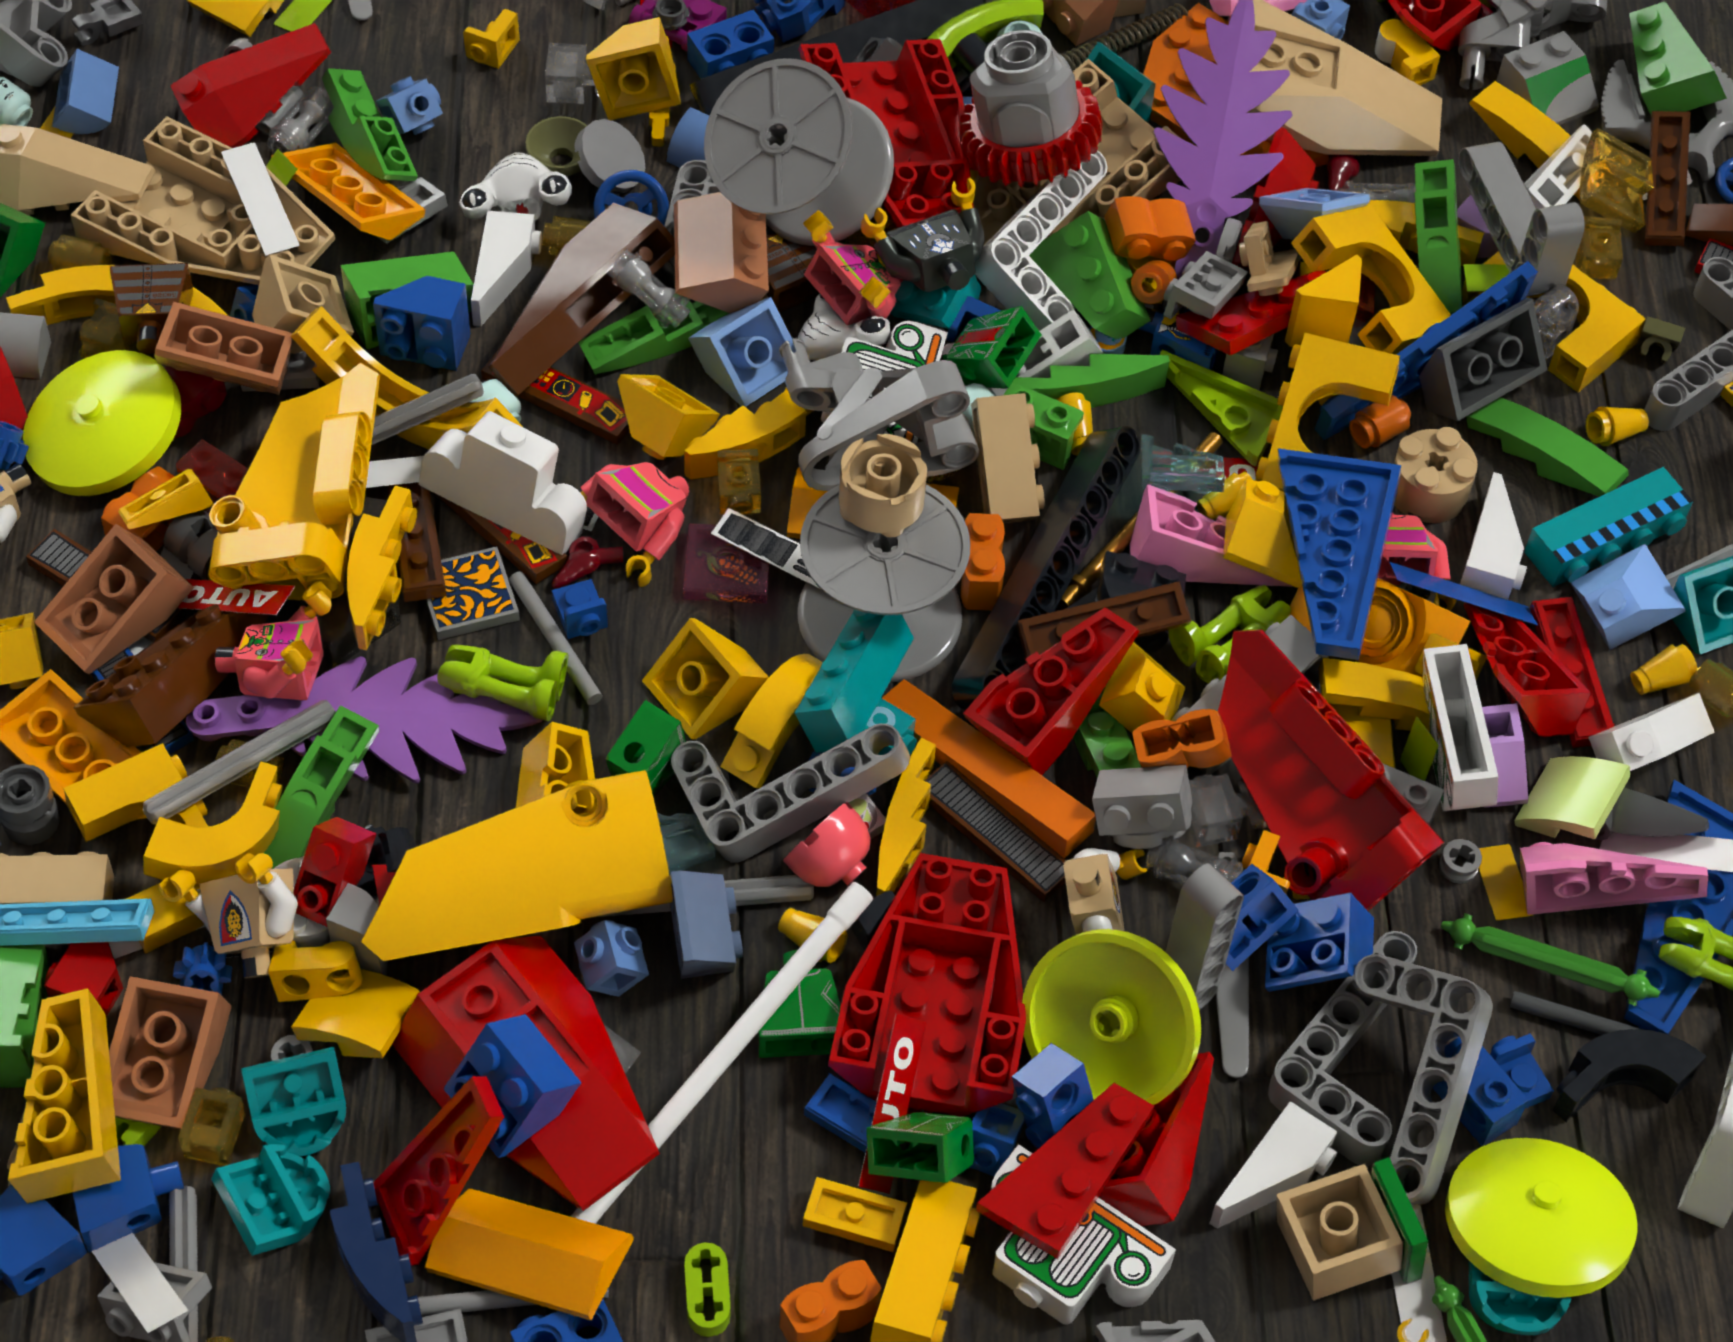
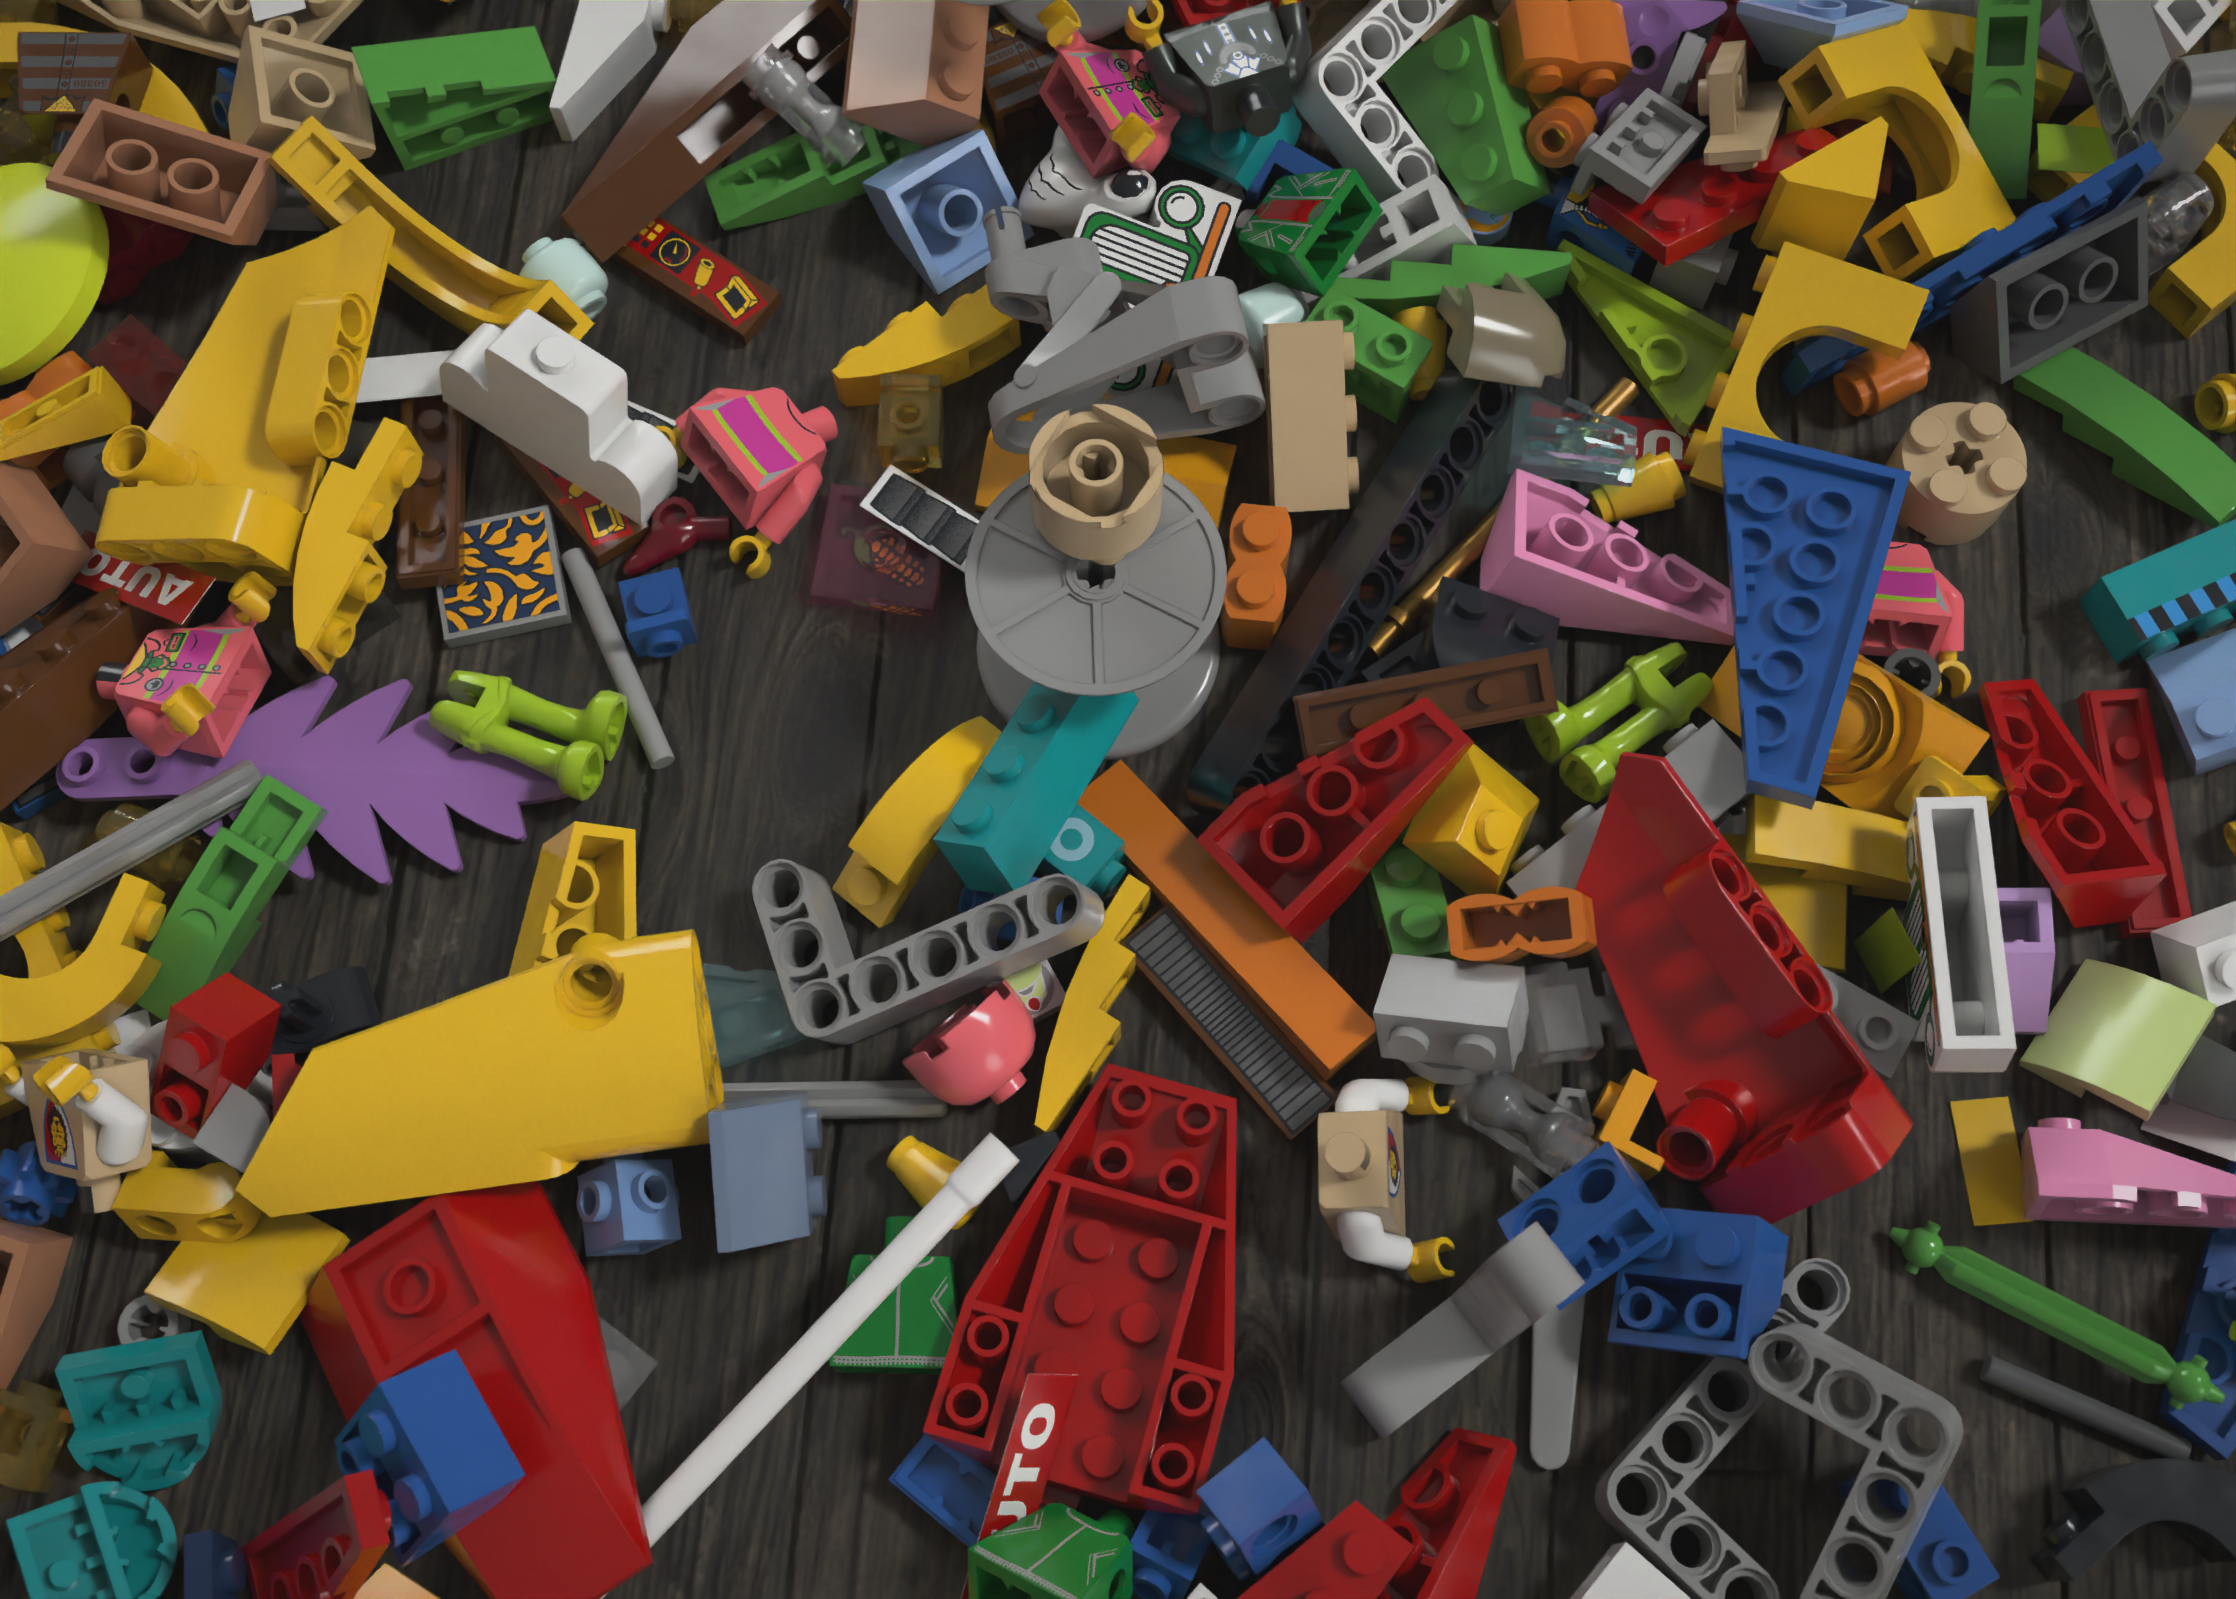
camera: 10 degrees right, 15 degrees up
light grey axle [372,374,484,445] -> none
blue slope [373,276,471,371] -> none
green torso [606,700,686,798] -> none
yellow slope [617,374,720,460] -> none
yellow slope [642,618,769,739] -> none
neon yellow dish [1022,929,1201,1105] -> none
yellow slope [1223,477,1302,589] -> none
blue sticker [1389,562,1538,625] -> none
light grey bush [1439,839,1482,884] -> none
white slope [1460,472,1527,600] -> none
blue bracket [1490,1034,1554,1109] -> none
none -> dark tan brick [1436,272,1566,387]

